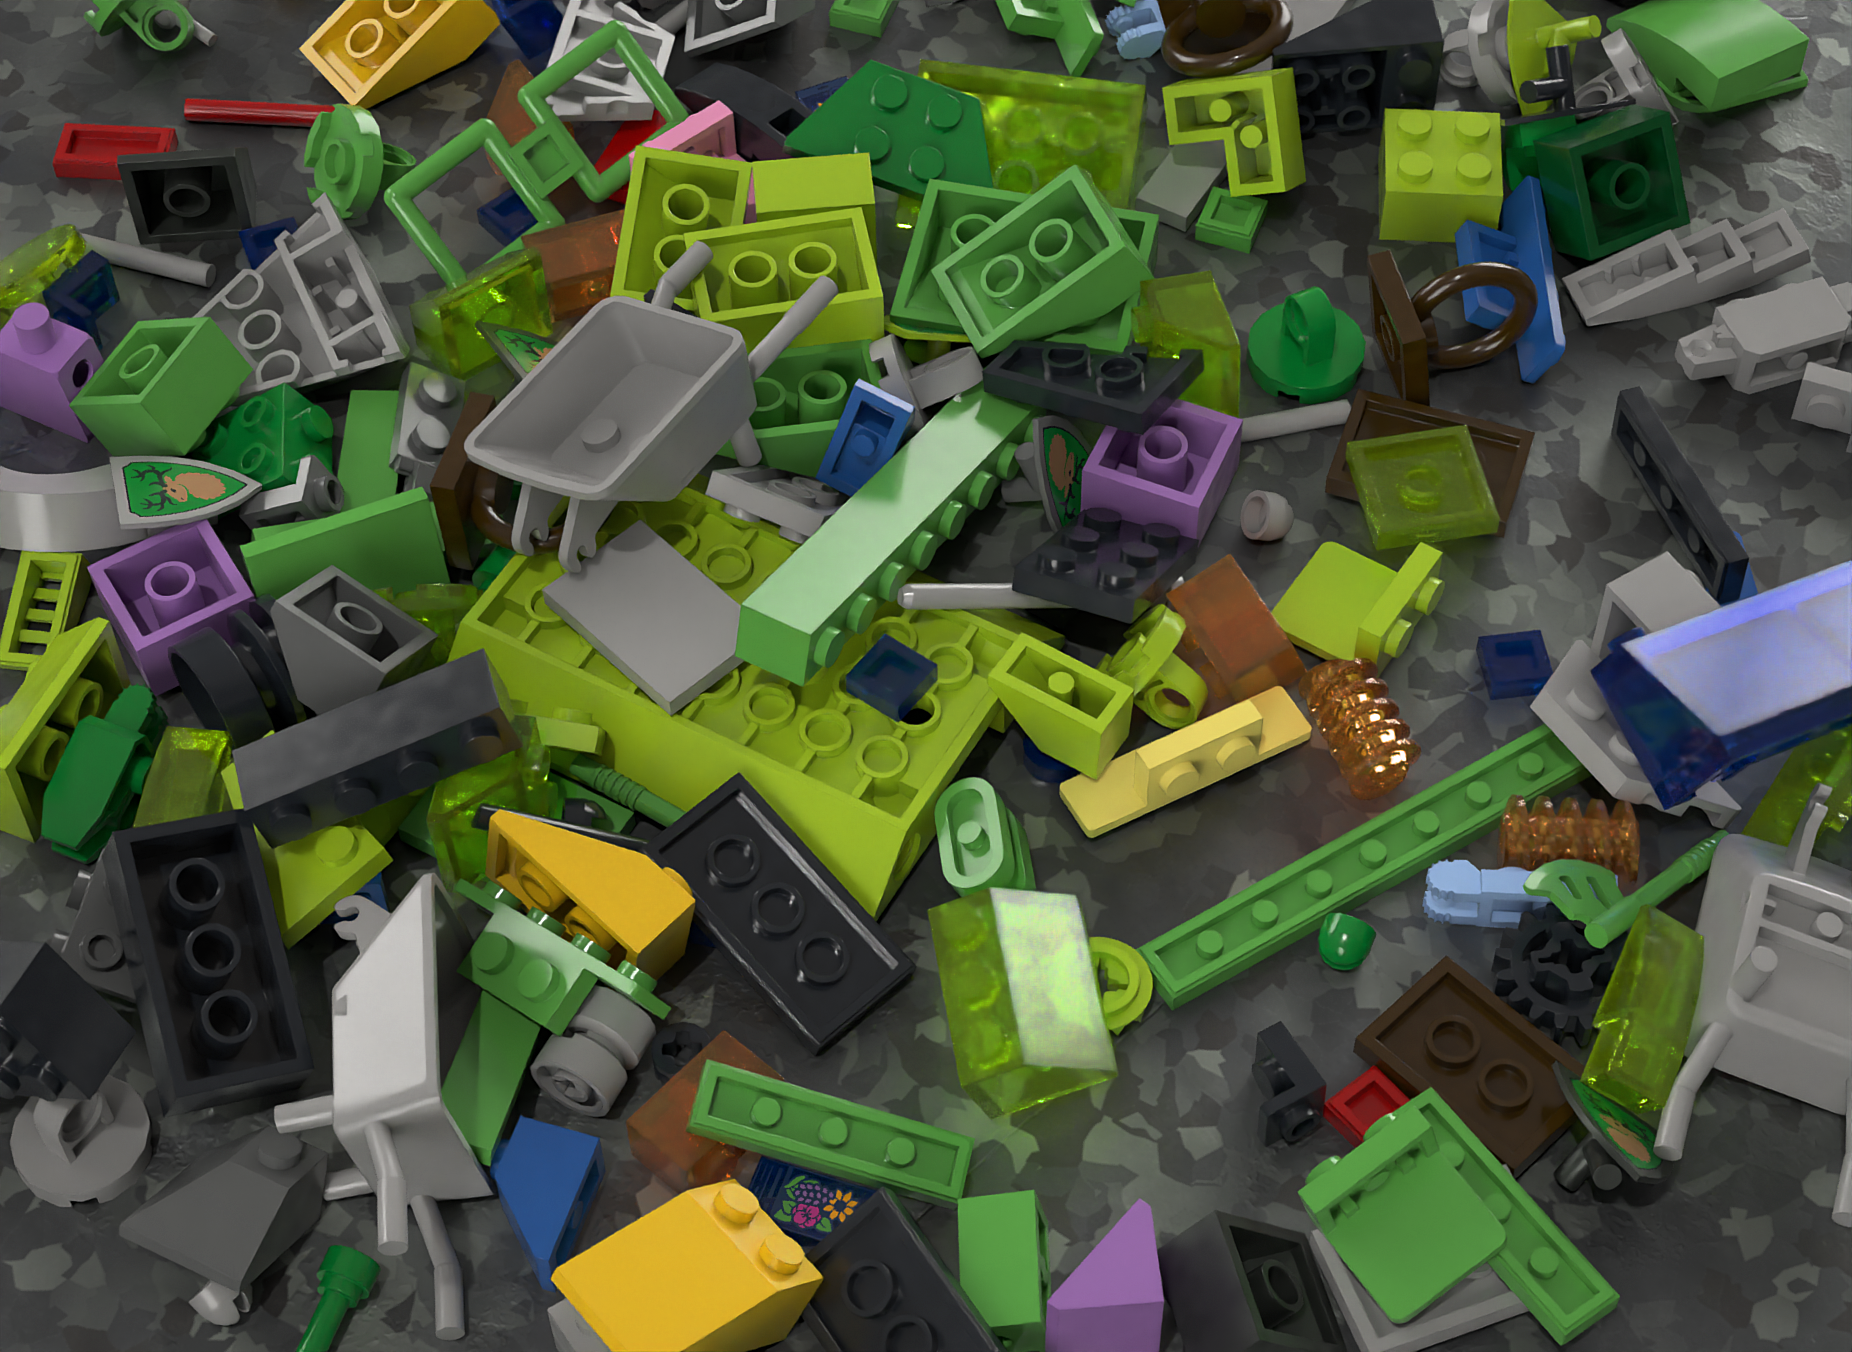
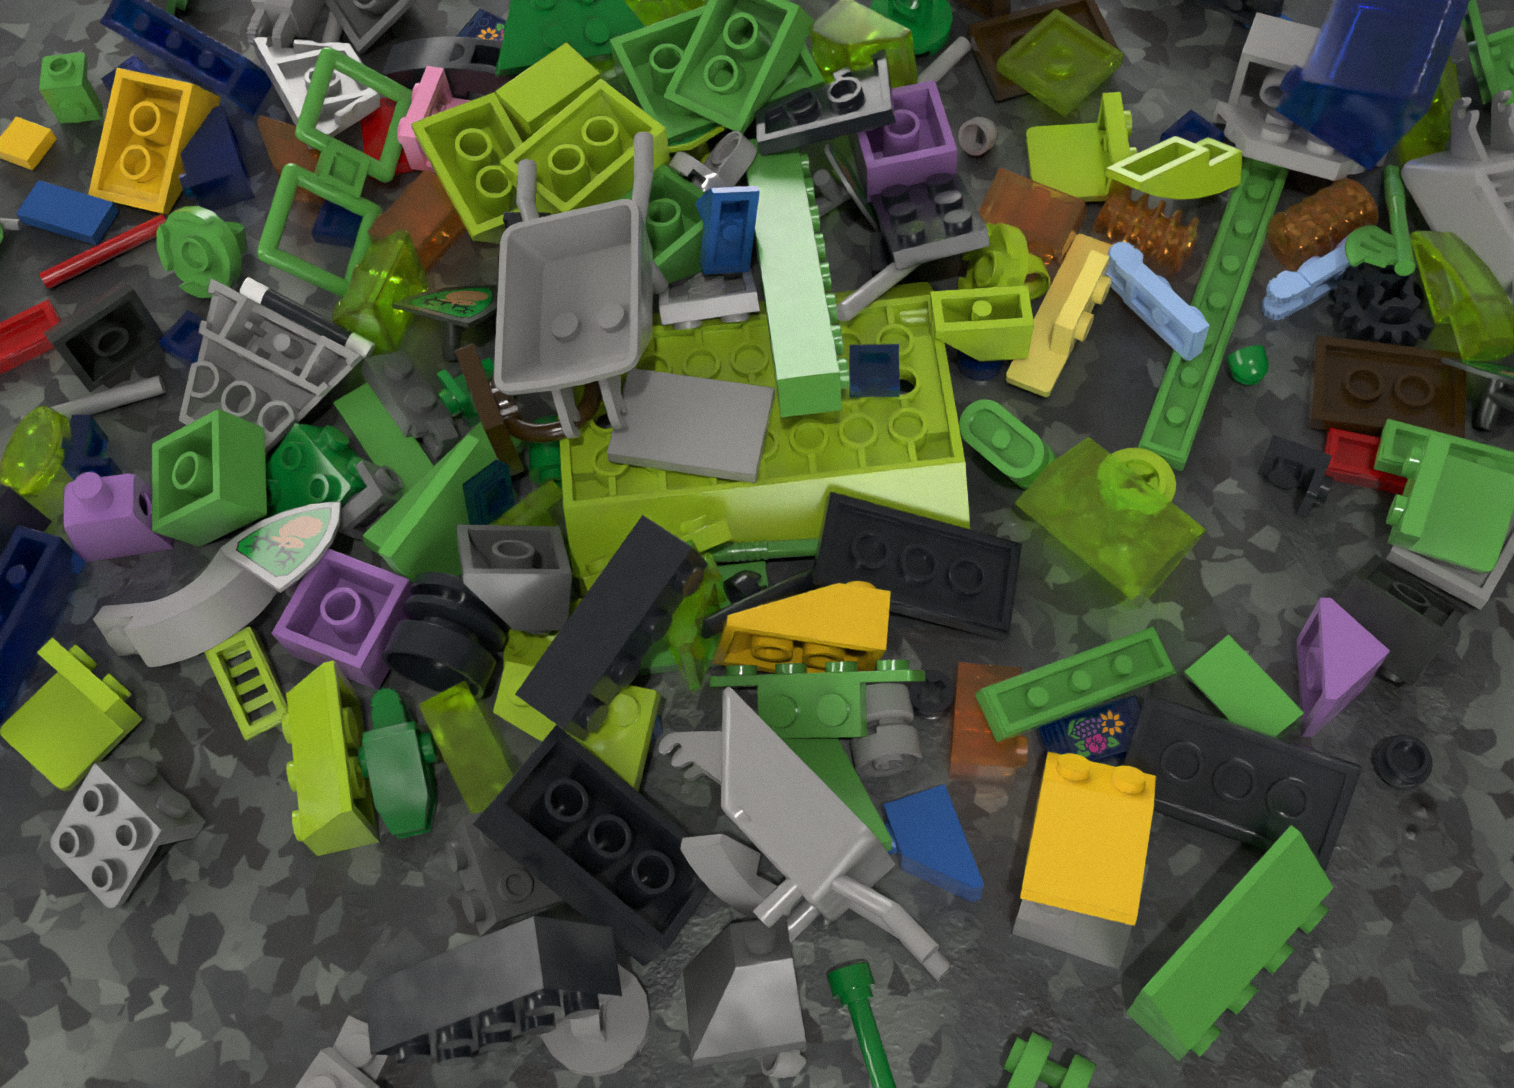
camera: 30 degrees left, 10 degrees up
none -> blue tile [16,180,119,246]
none -> clear blue slope [179,105,255,212]
none -> black bar [240,277,375,359]
none -> tile [462,459,515,525]
none -> light grey slope [680,834,791,918]
none -> light blue hinge [1106,241,1210,361]
none -> lime slope [1107,136,1242,200]

